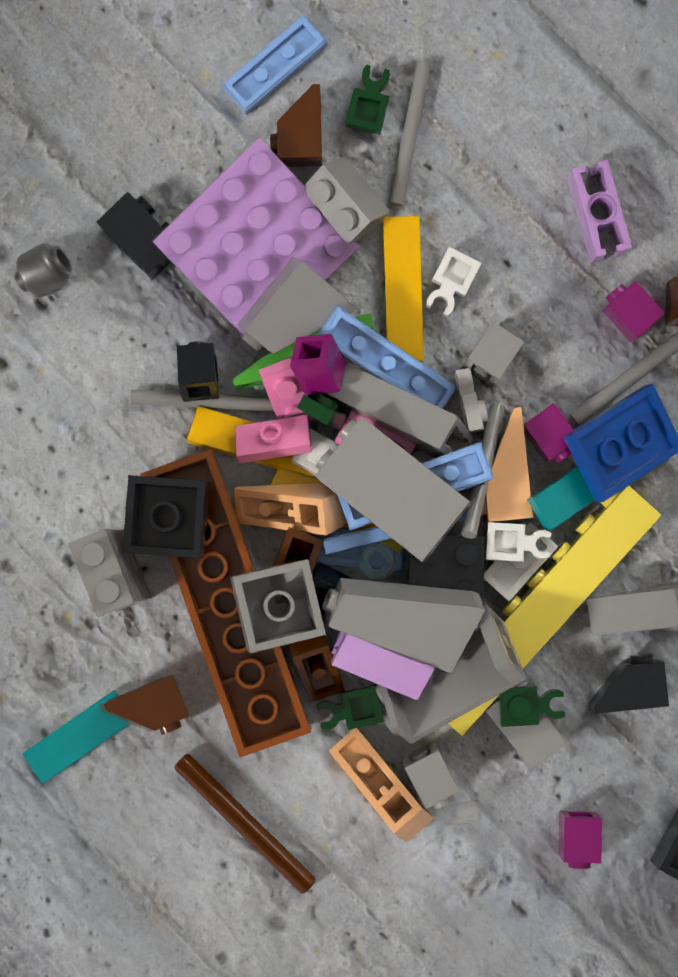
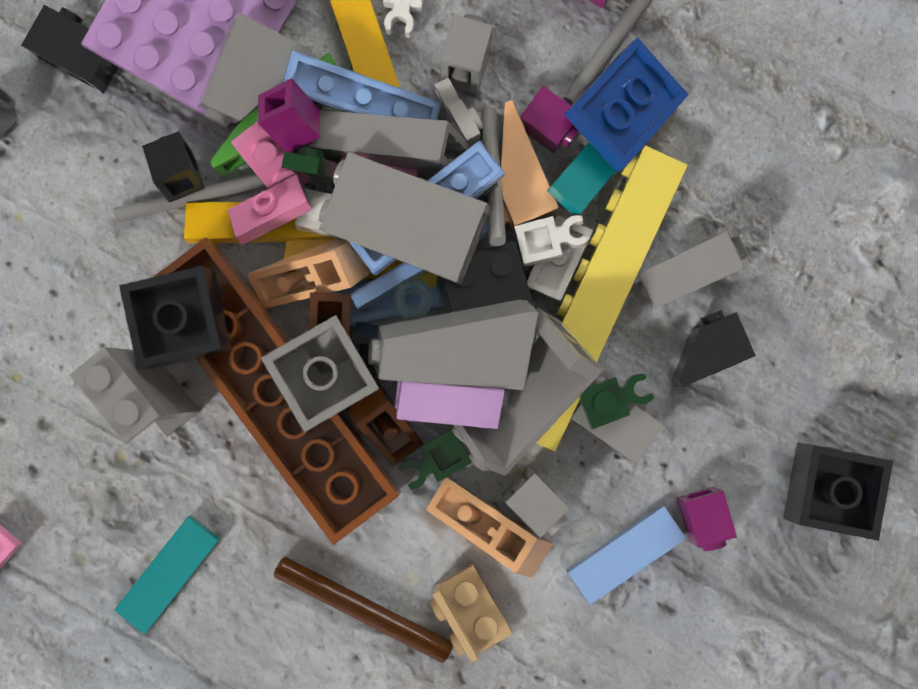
camera: 25 degrees left, 0 degrees up
reddish brown slope [98,675,189,735] -> none
none -> tan bracket [430,563,513,663]
none -> light blue tile [566,505,686,605]

